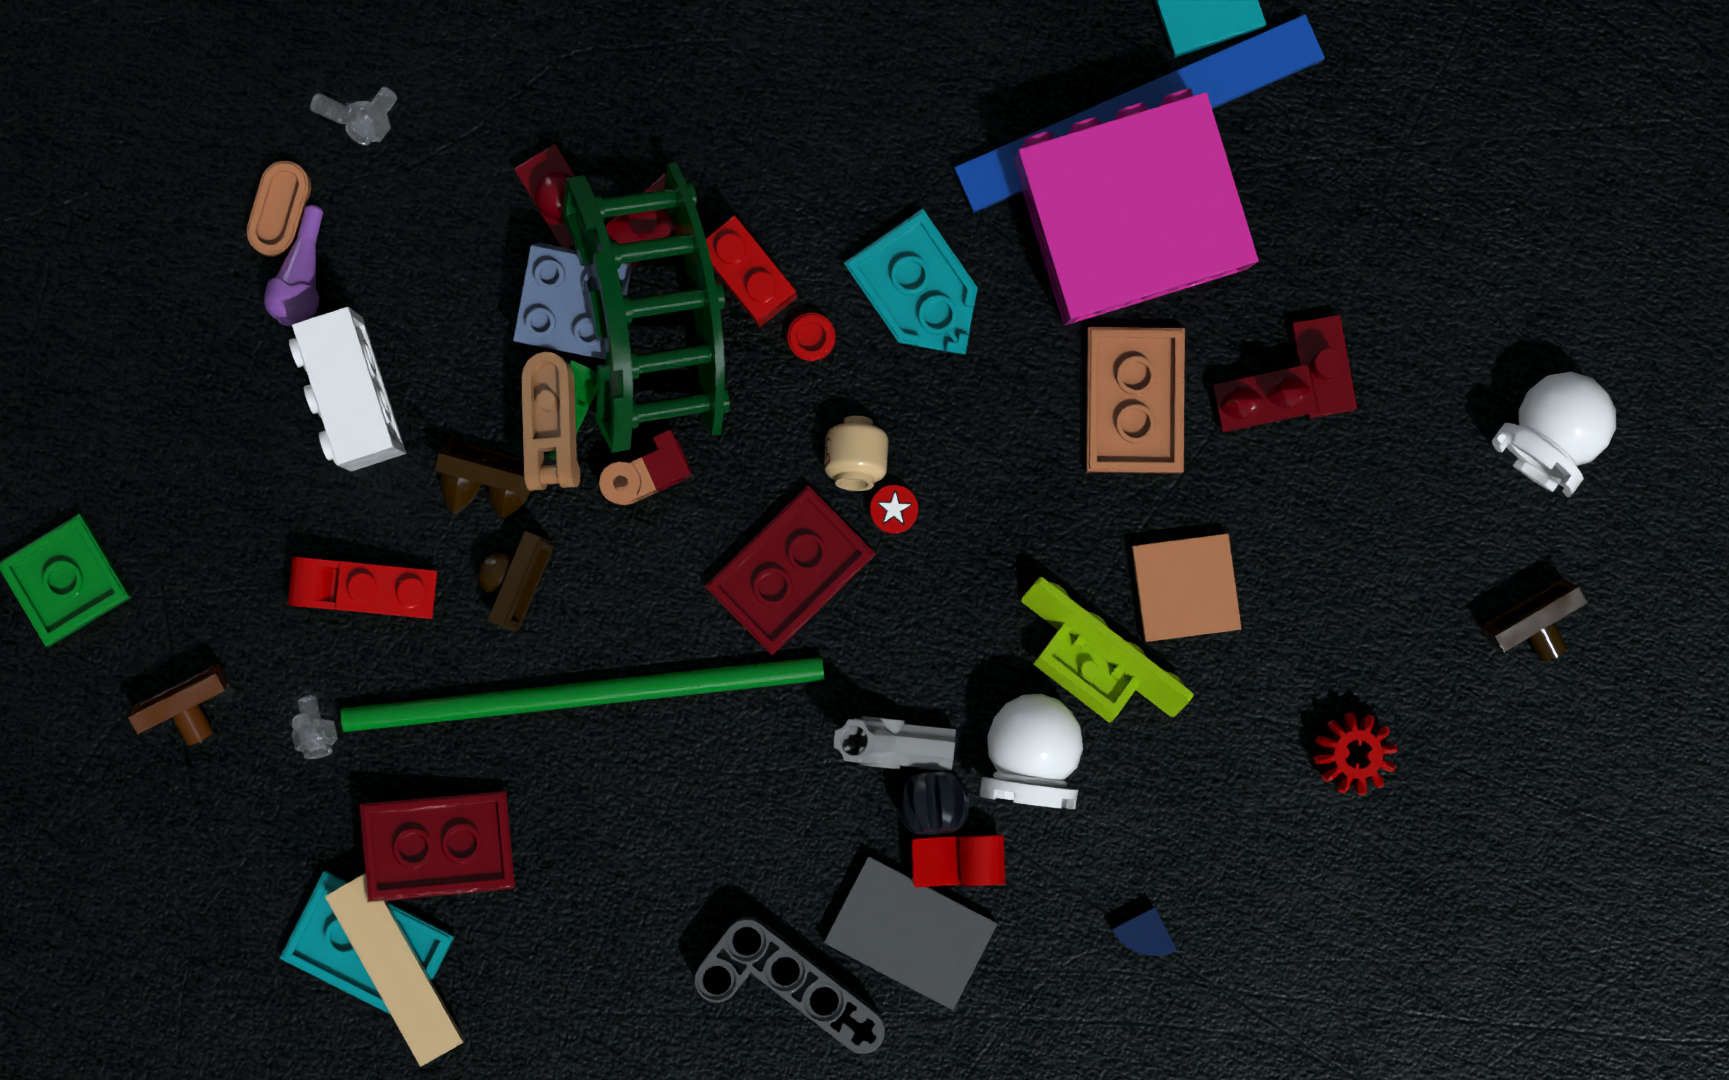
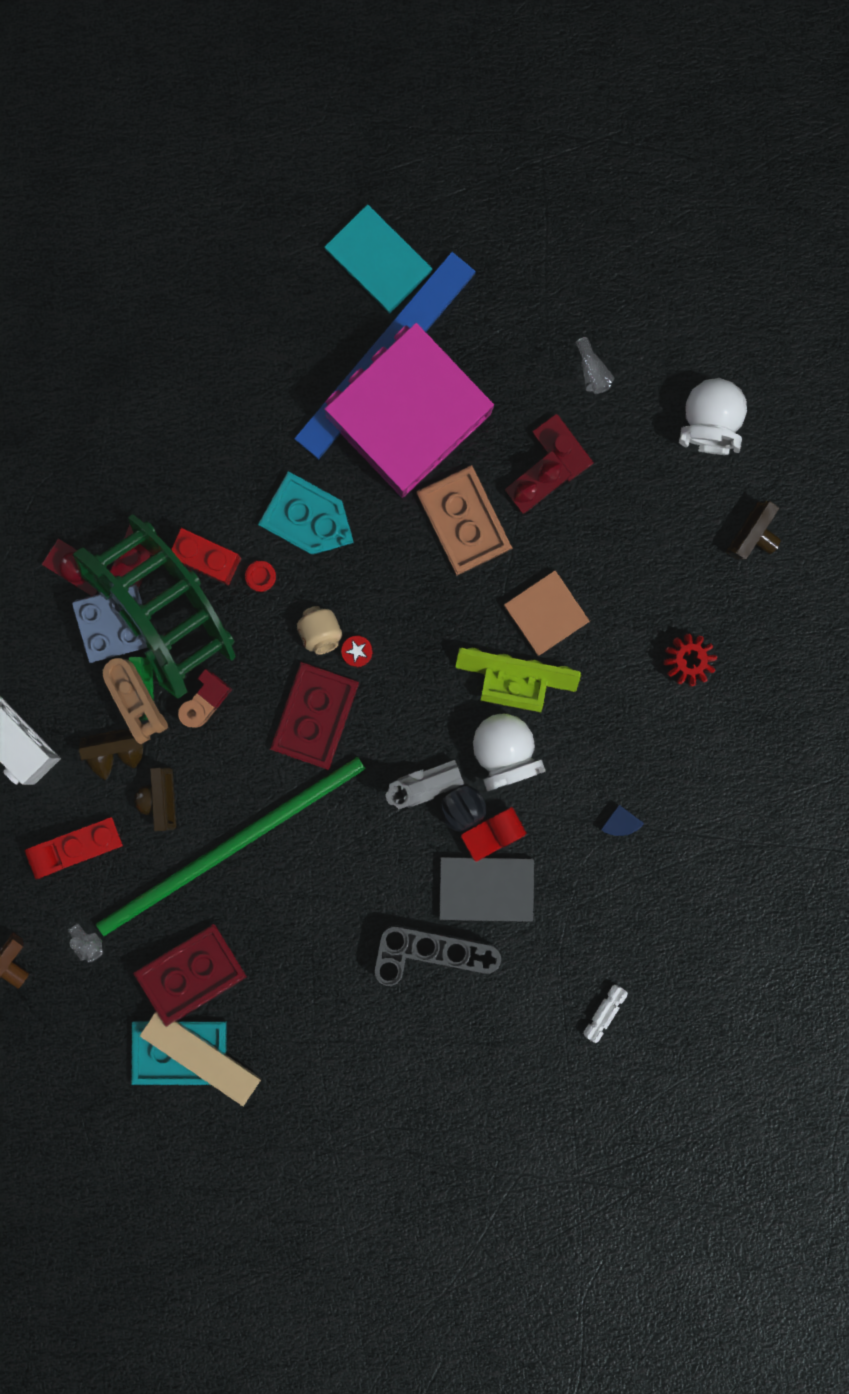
camera: 20 degrees left, 0 degrees up
none -> clear cone [576,337,614,394]

